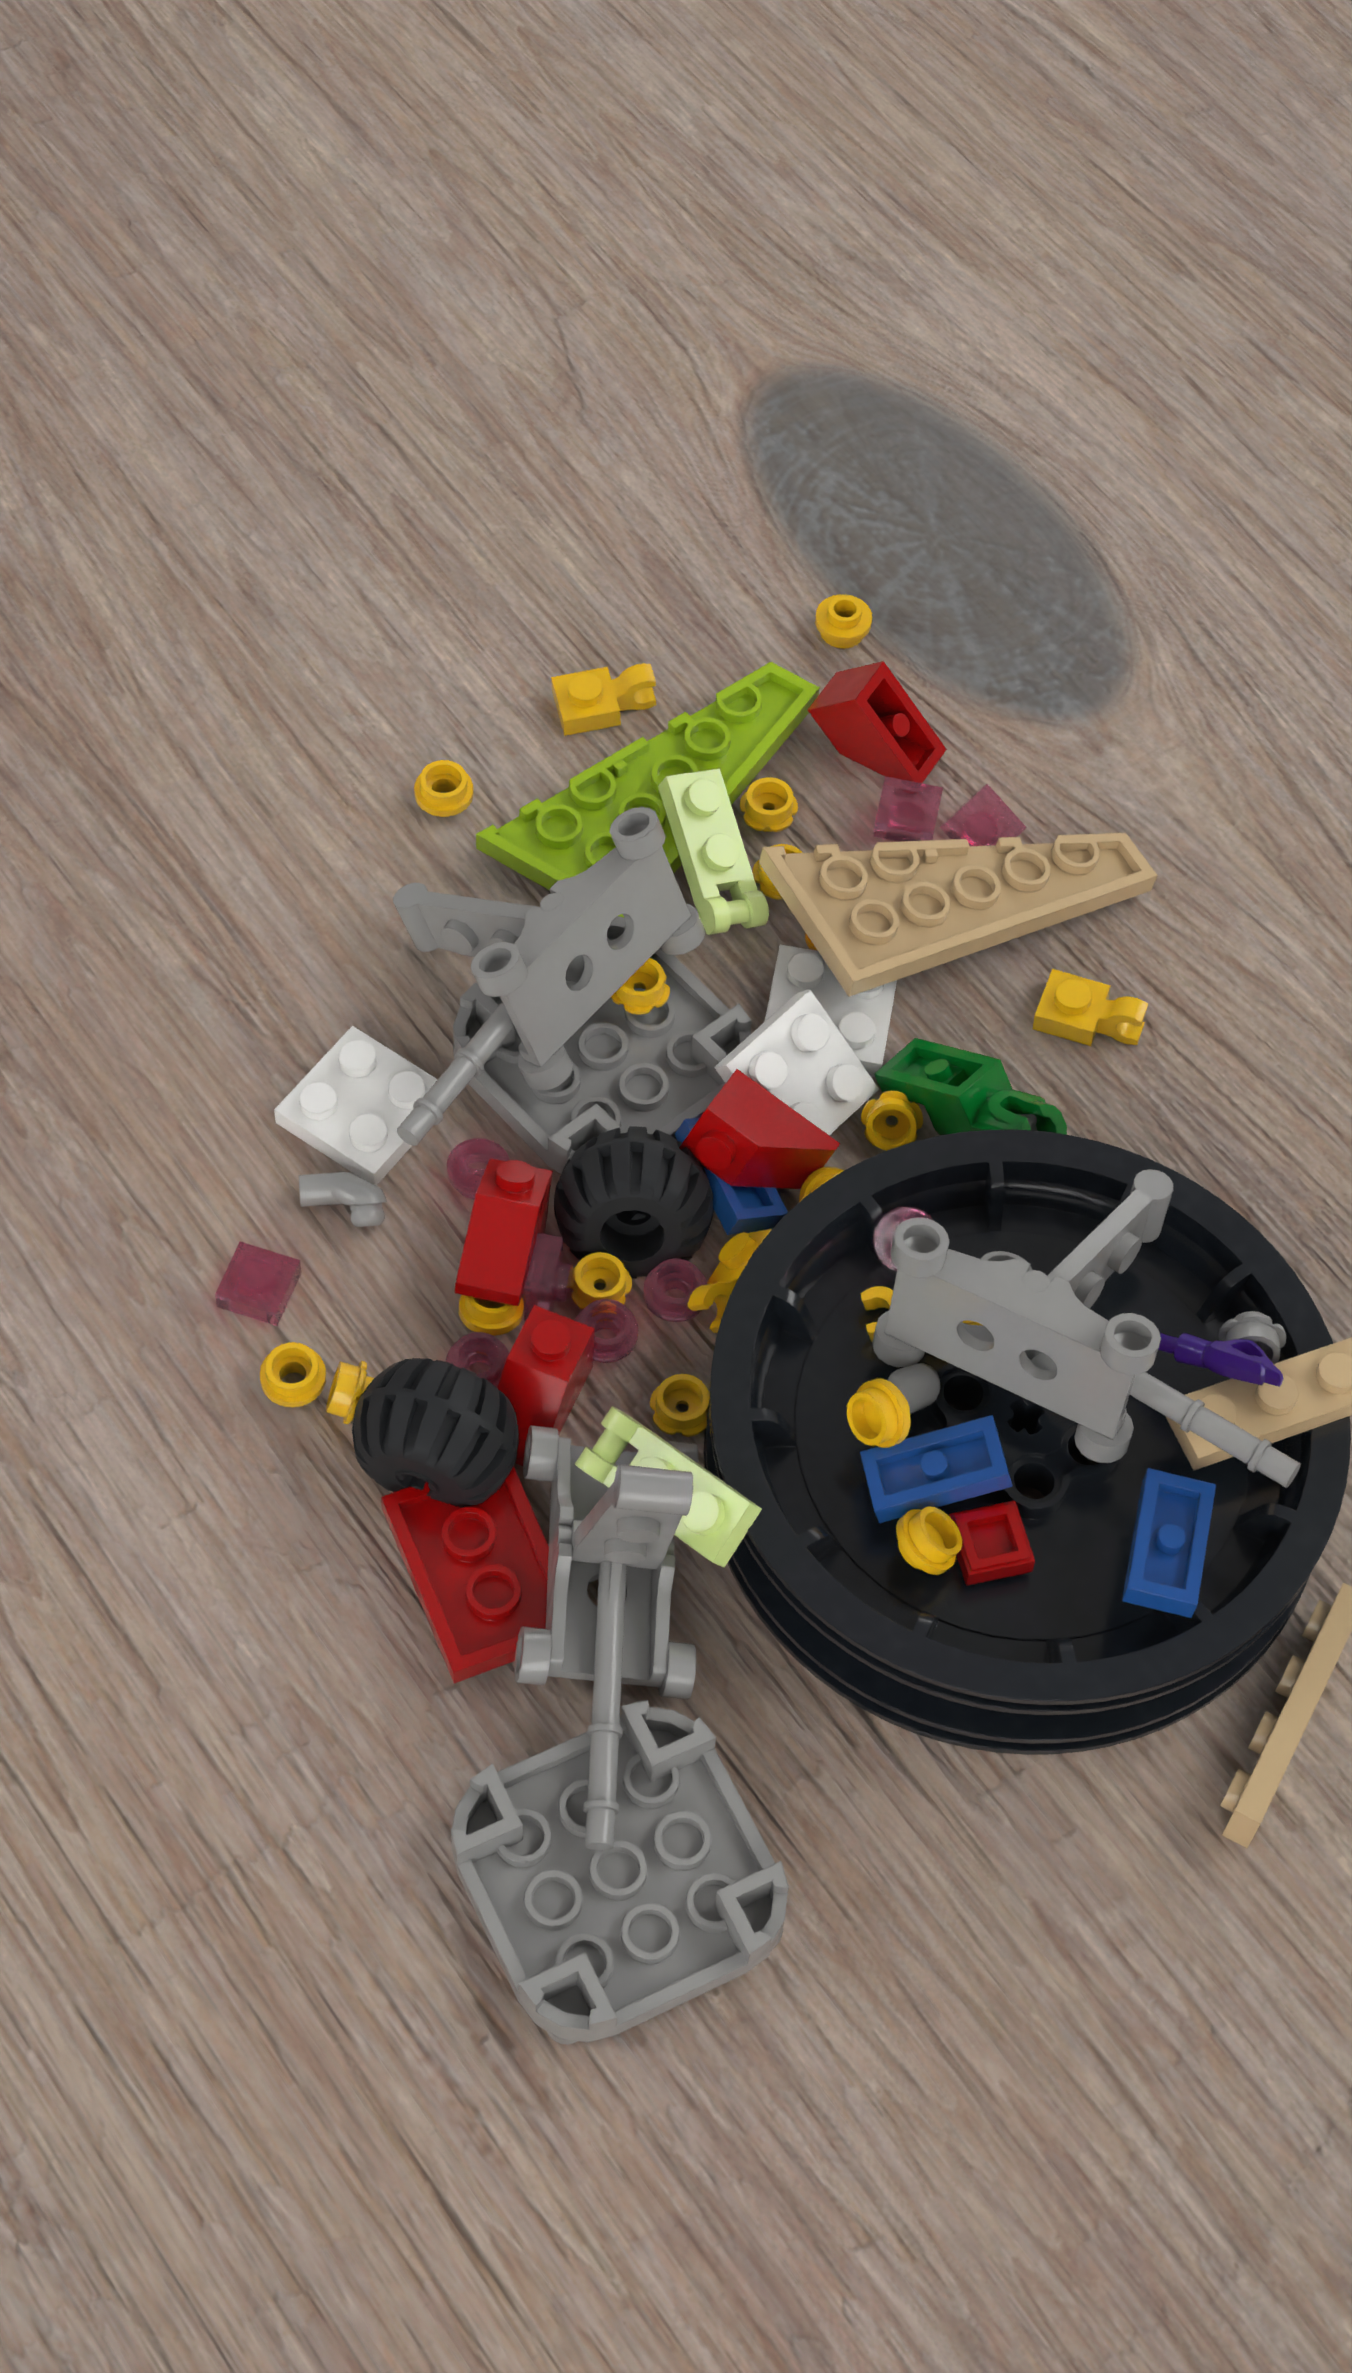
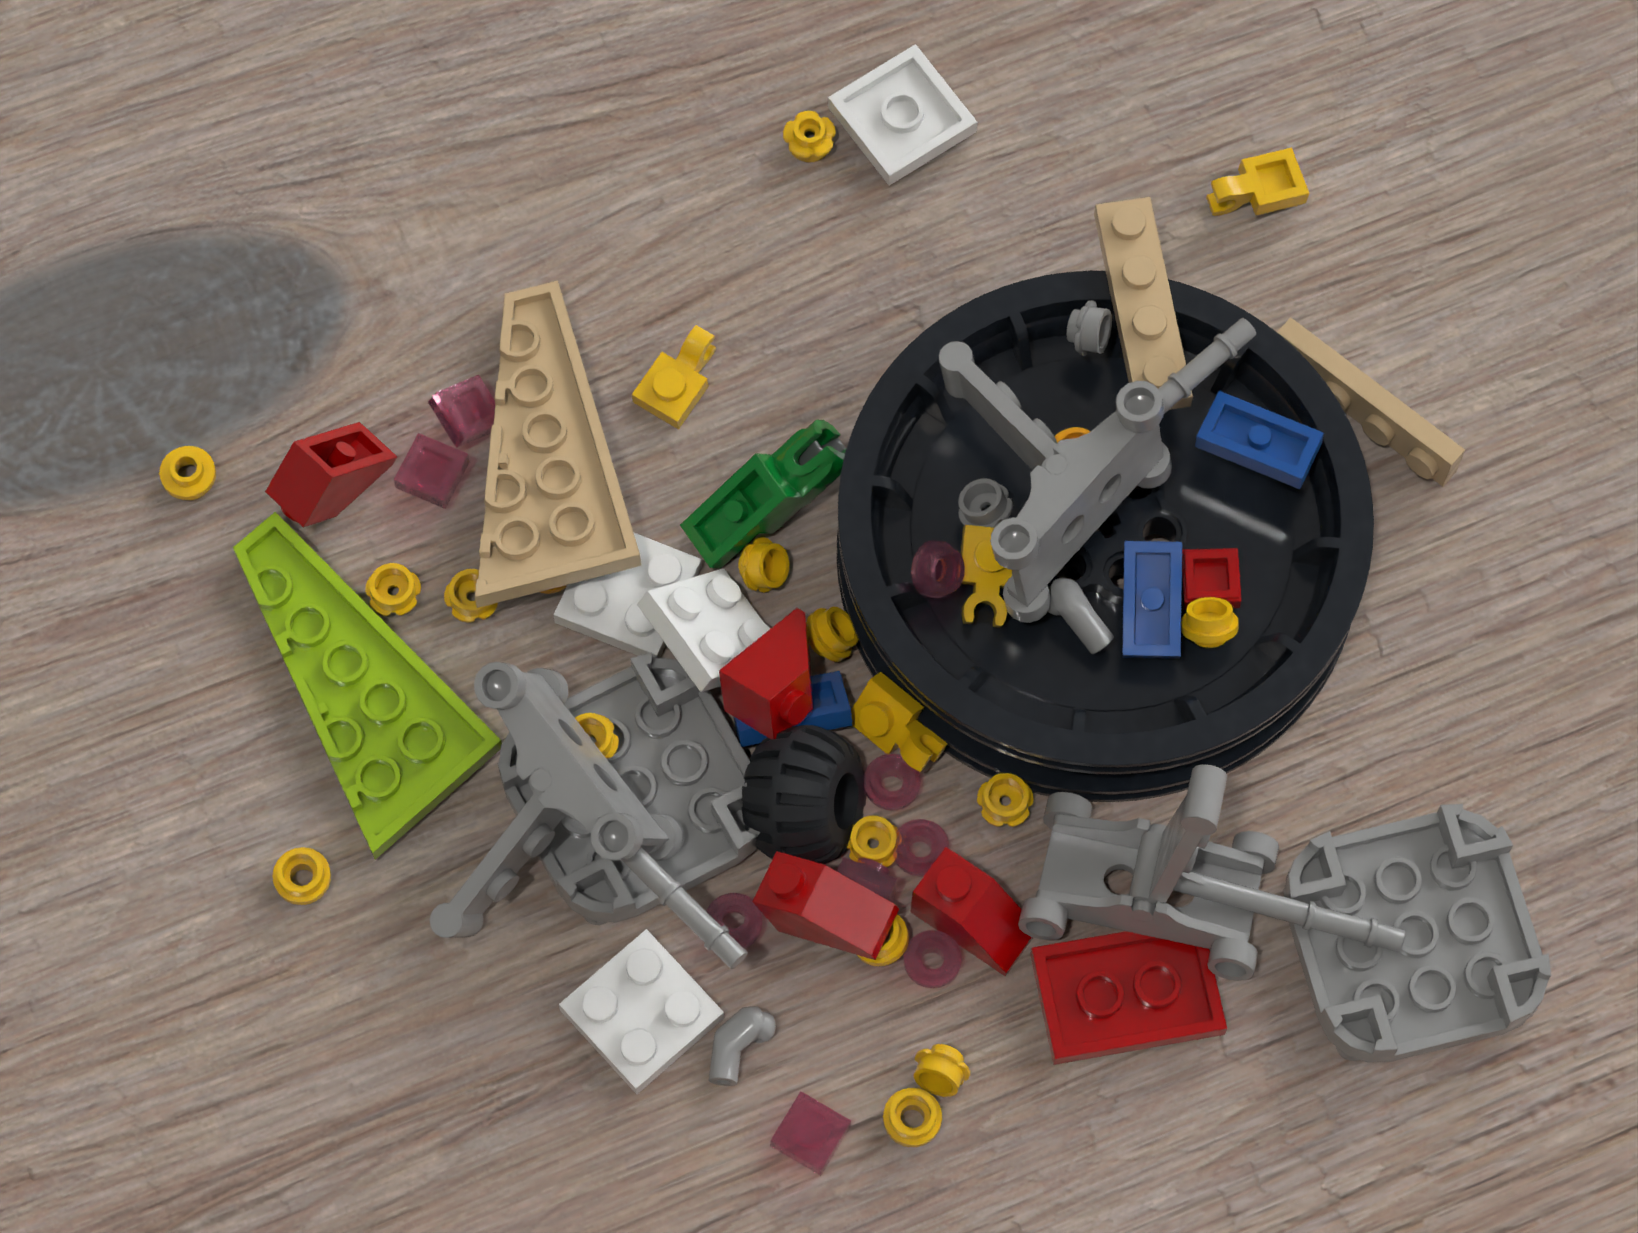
camera: 75 degrees left, 10 degrees up
black wheel [352,1358,519,1507] -> none
yellow plate [551,663,657,736] -> none
yellowish green plate [575,1406,762,1568] -> none
yellowish green plate [658,769,769,935] -> none
yellow plate [847,1378,911,1448] -> none
dark purple hand [1158,1333,1284,1387] -> none

